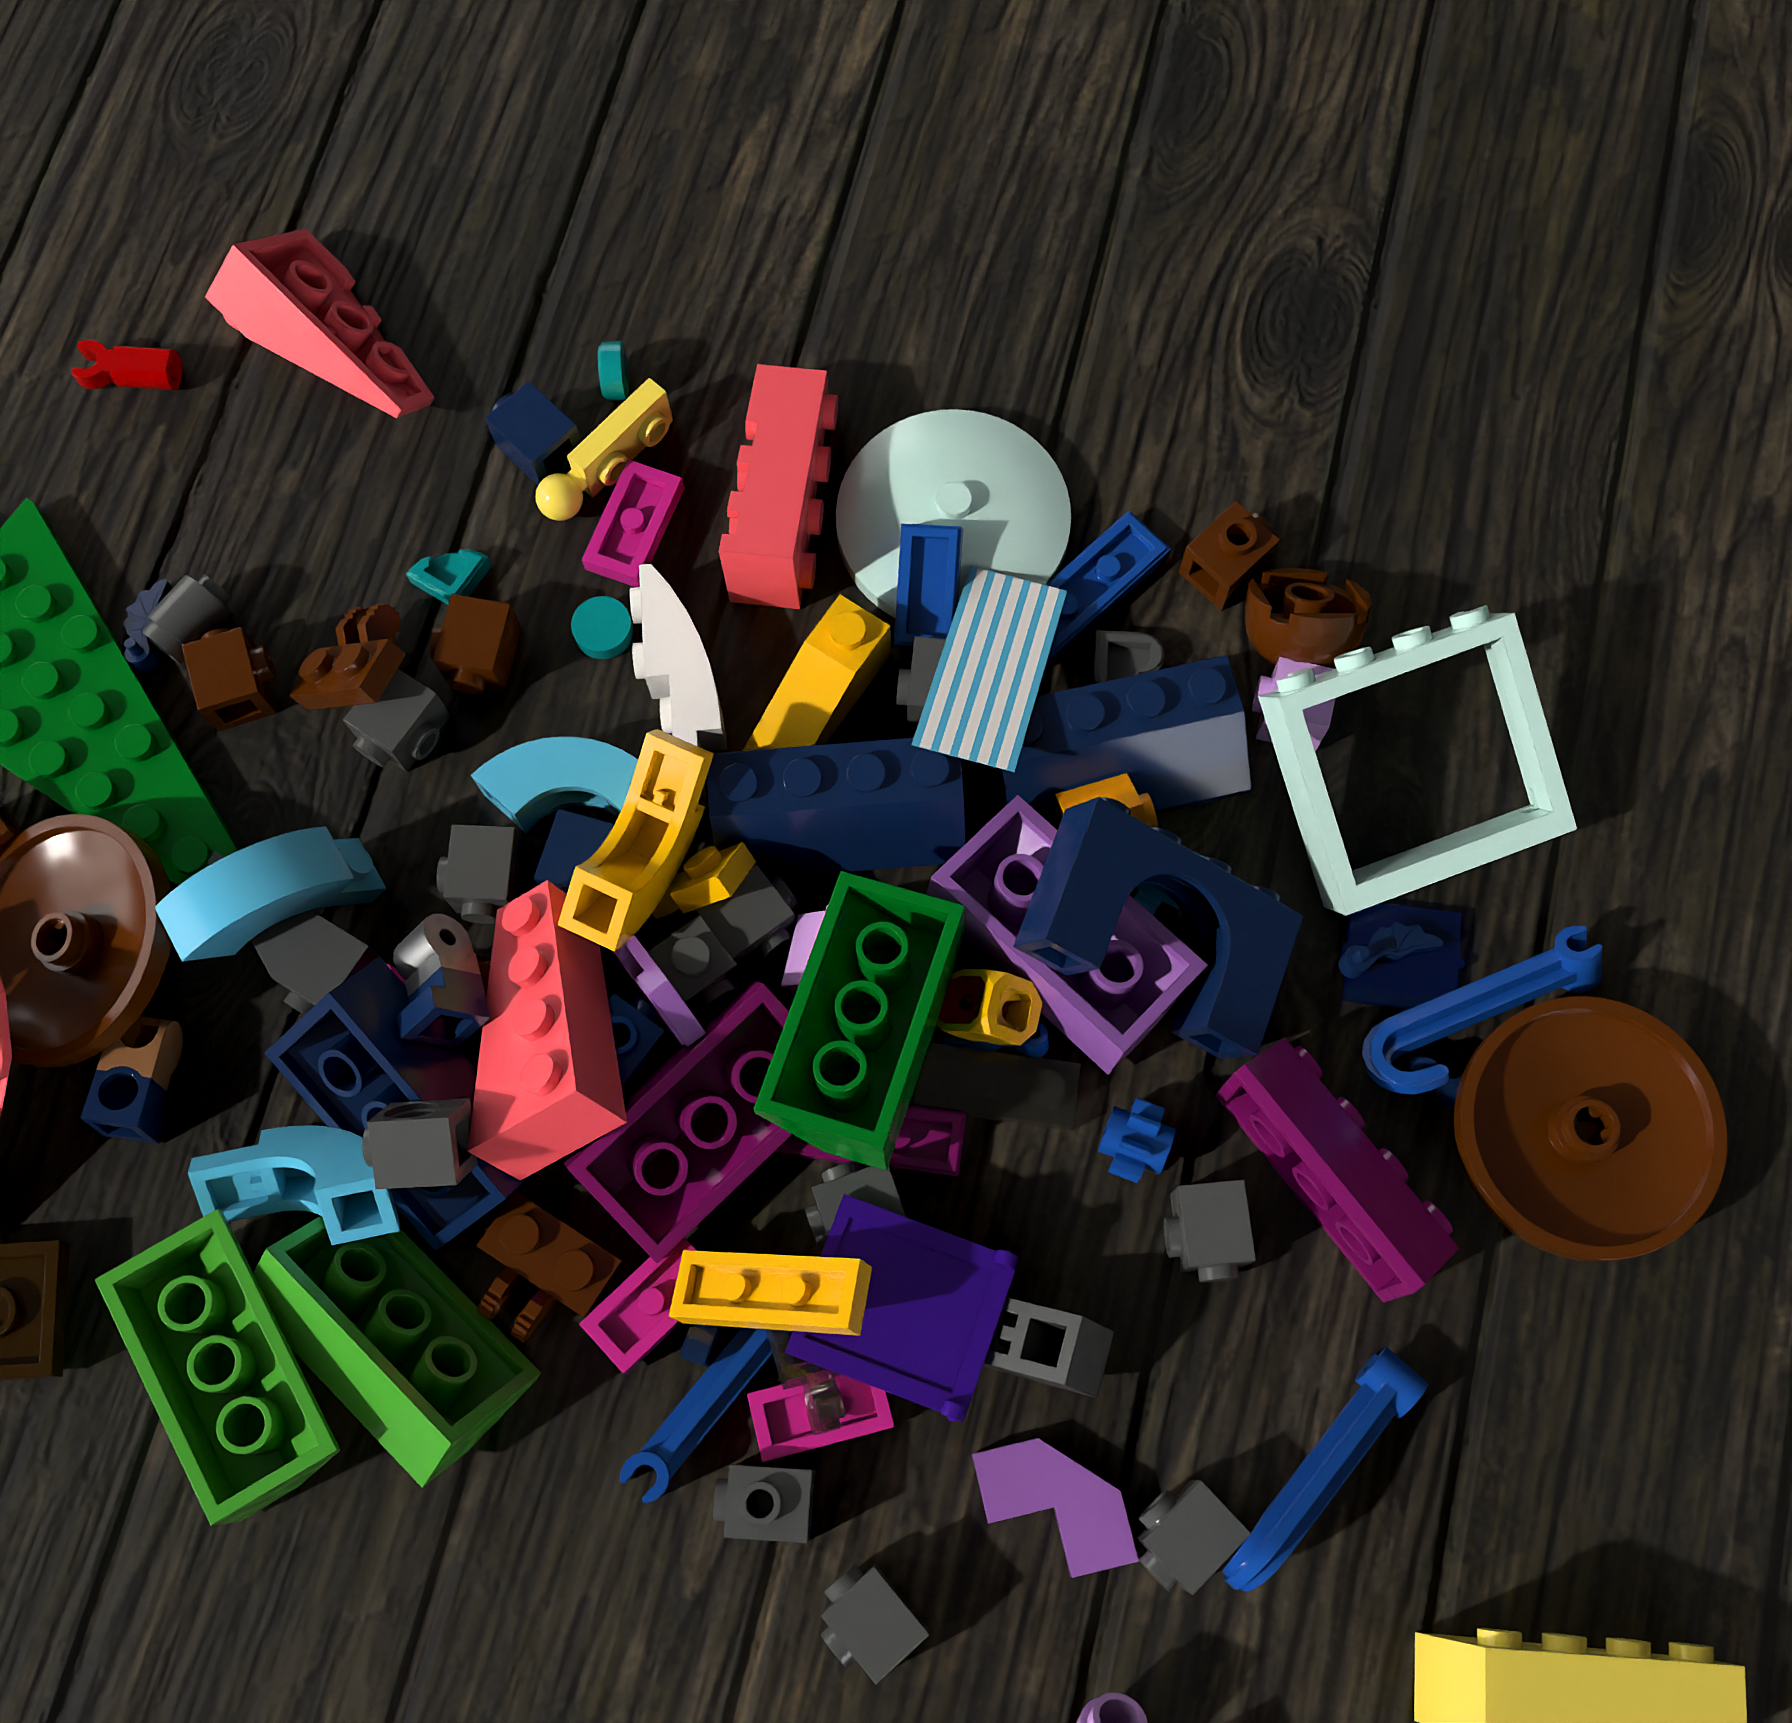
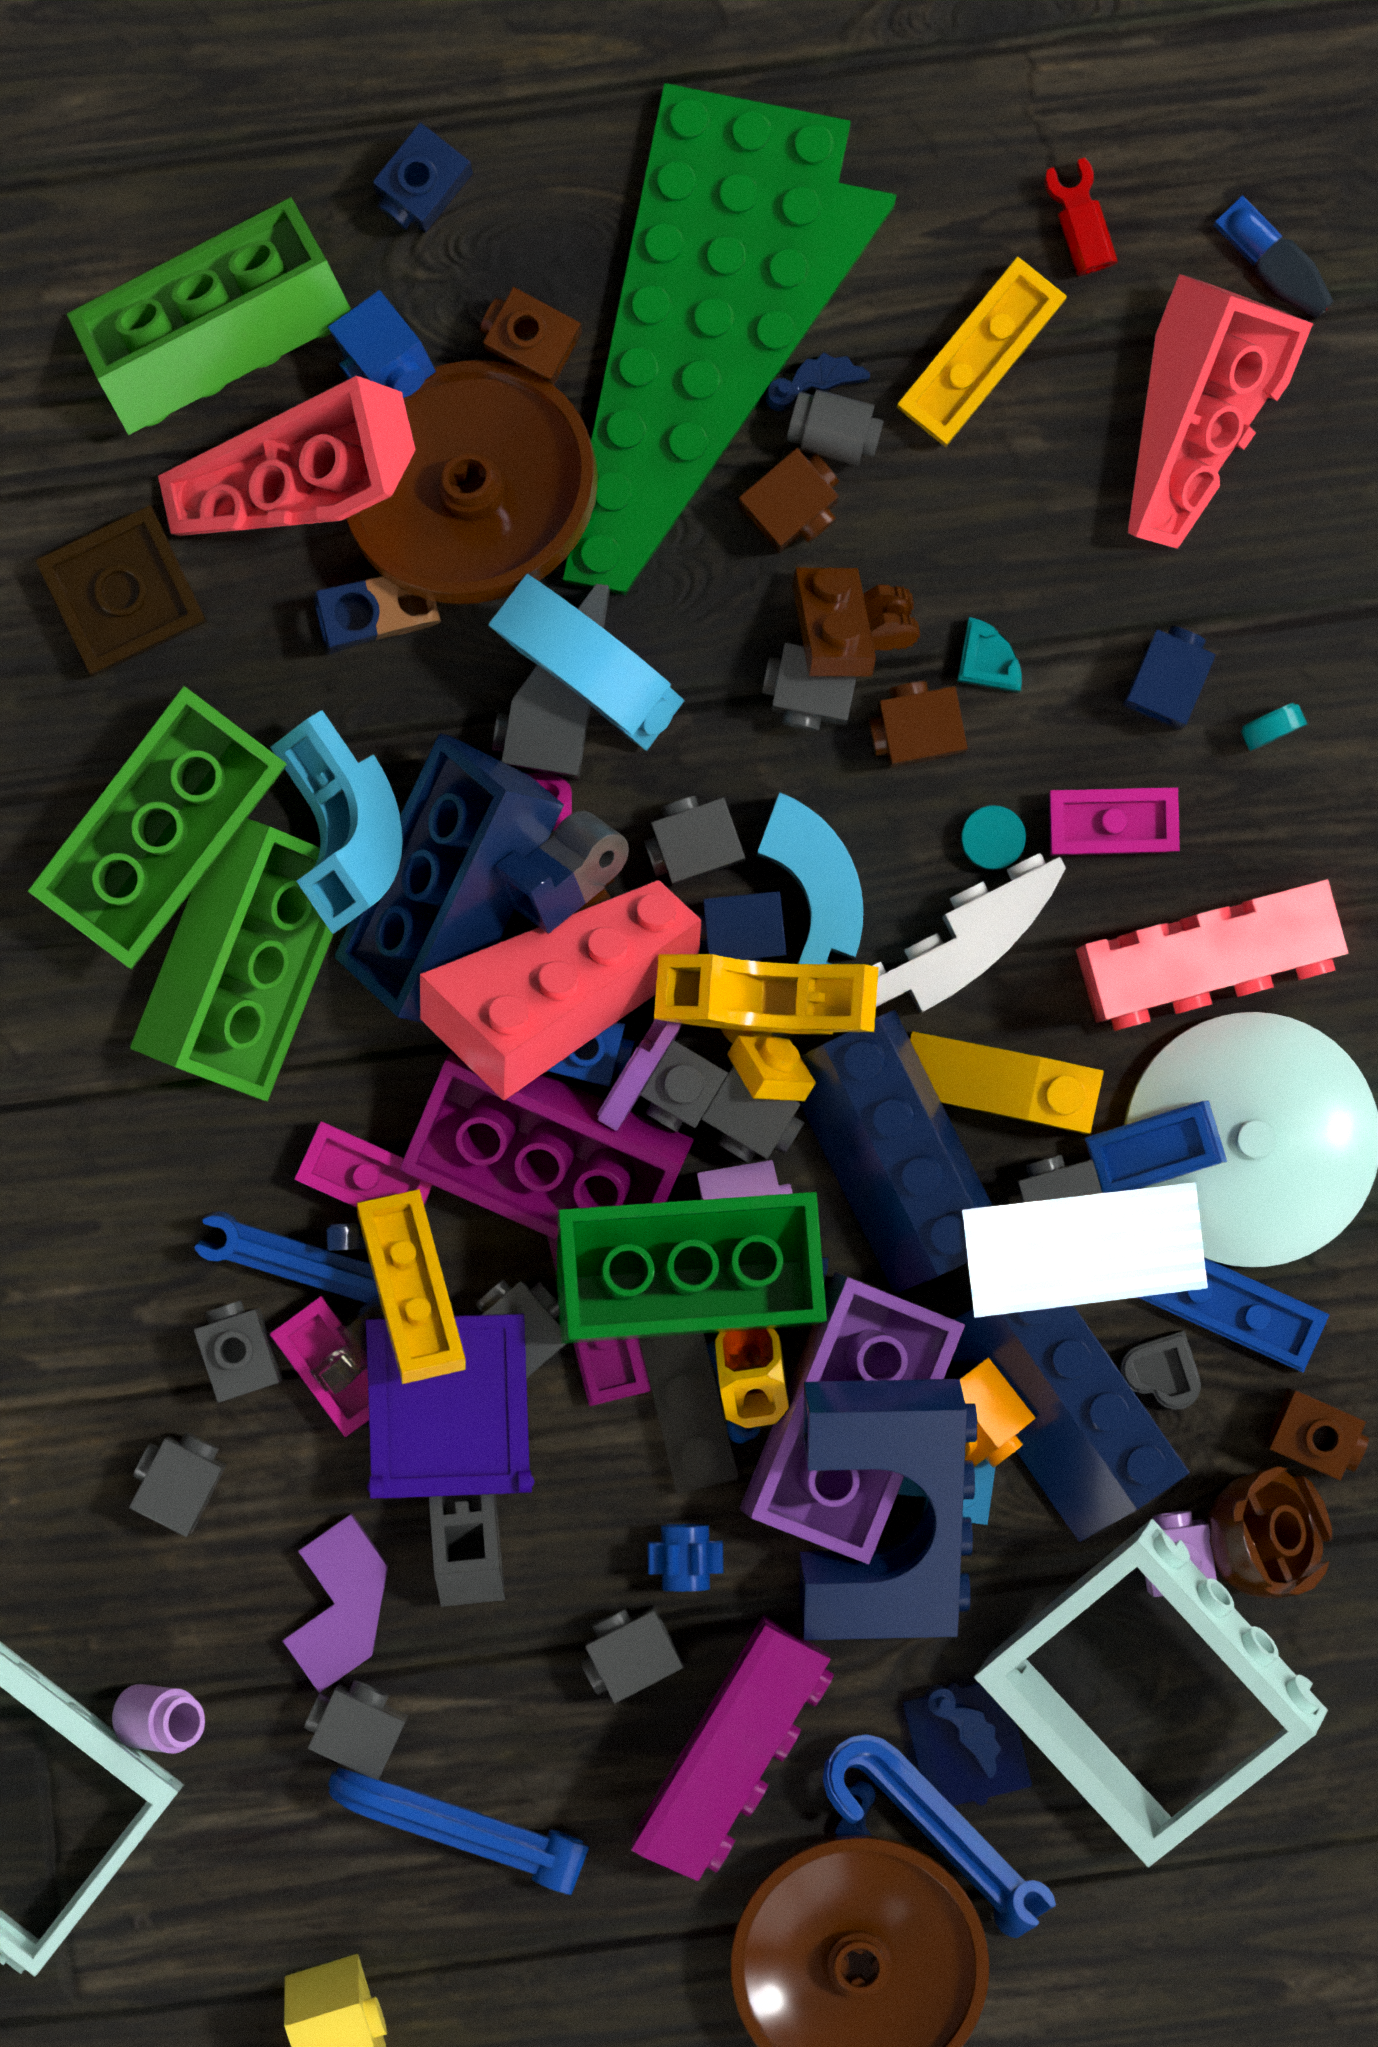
camera: 65 degrees right, 15 degrees up
dark grey brick [362,1098,478,1189] -> none
reddish brown hinge [477,1191,625,1343] -> none
light yellow plate [535,378,673,521] -> none
none -> yellow plate [896,257,1067,448]
none -> piece [1213,195,1334,318]

